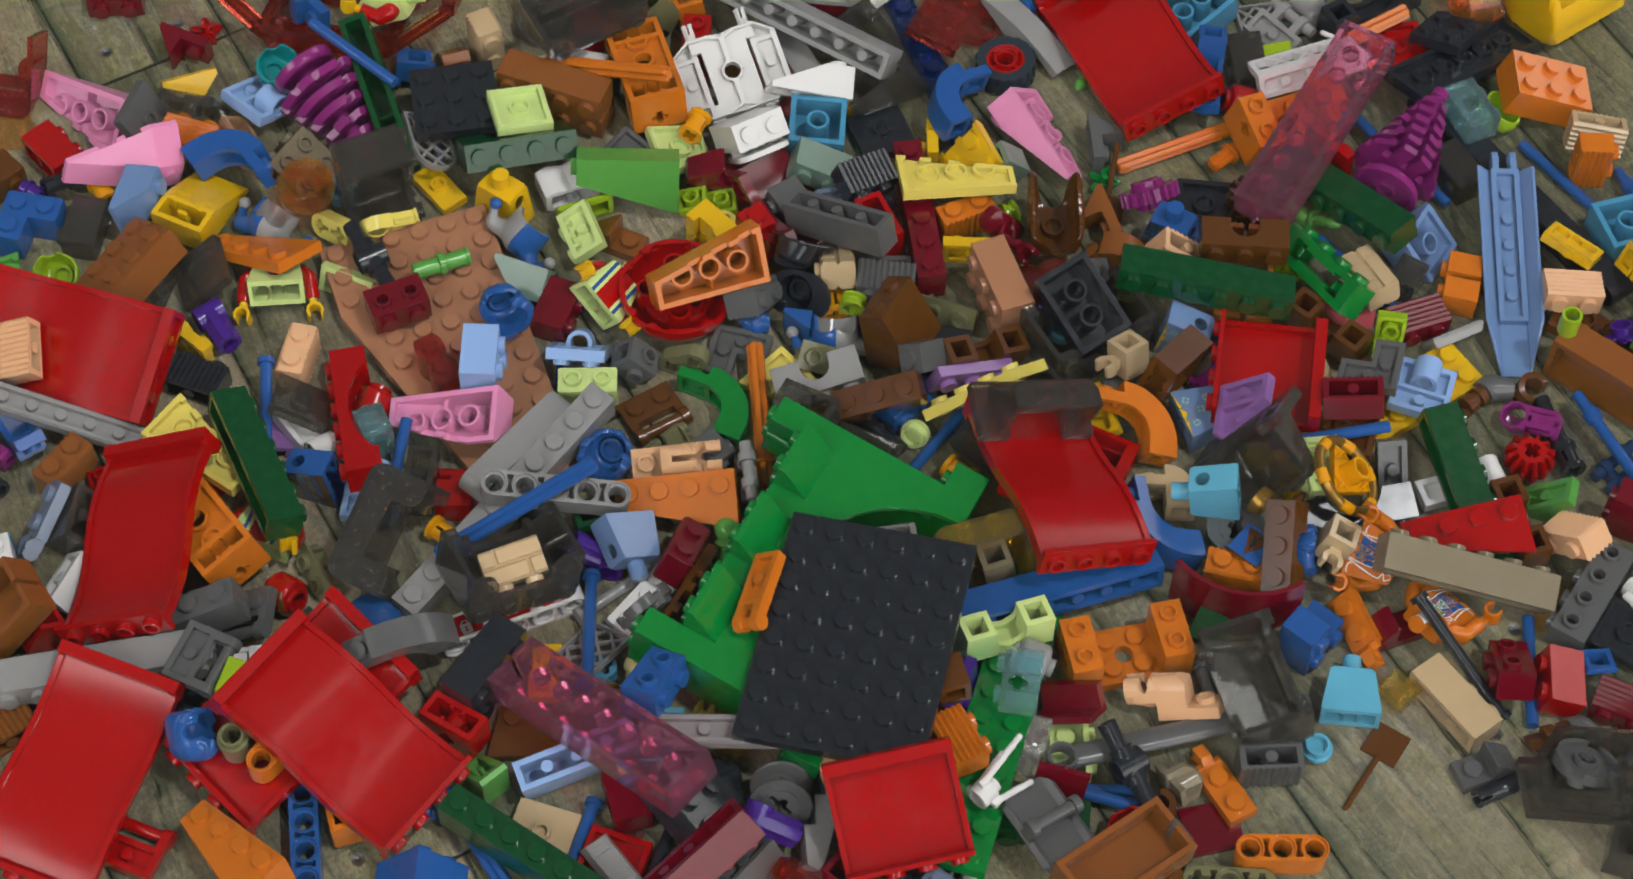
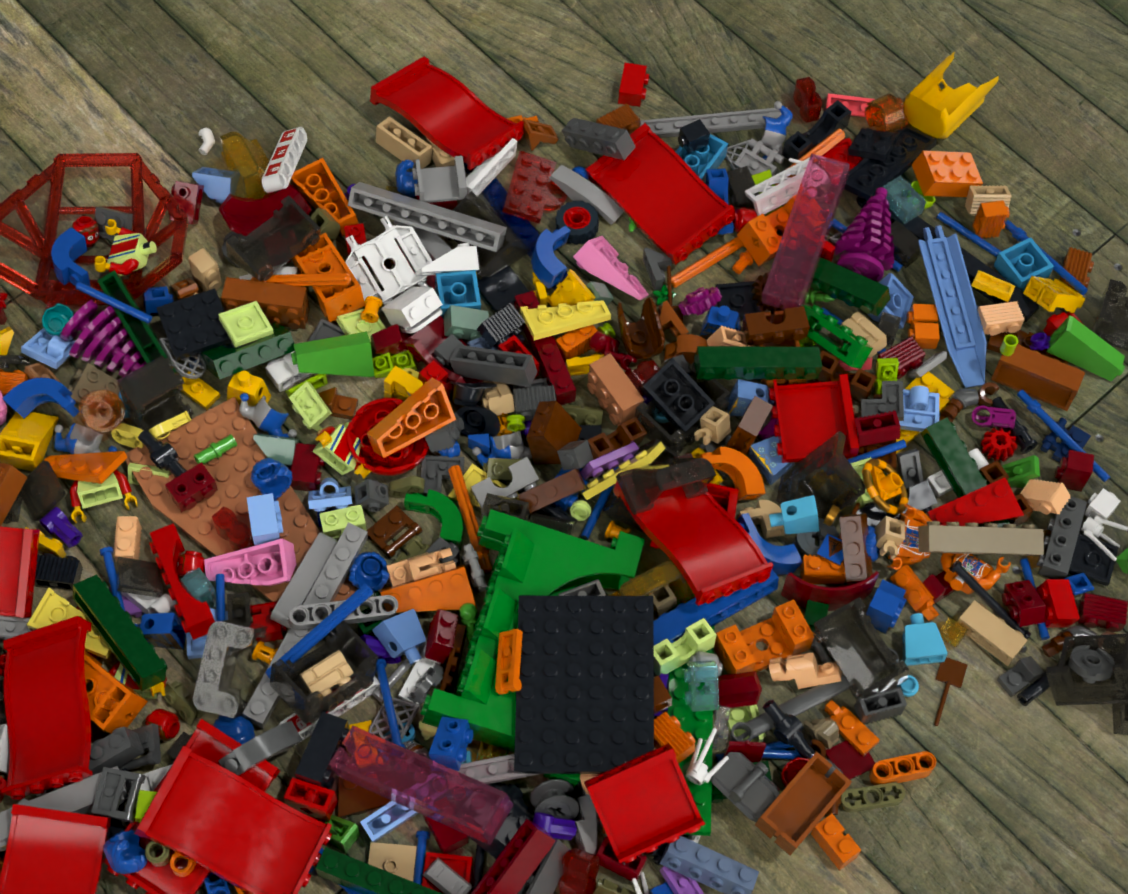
camera: 15 degrees left, 5 degrees up
medium lavender wing [1212,372,1276,440] -> none

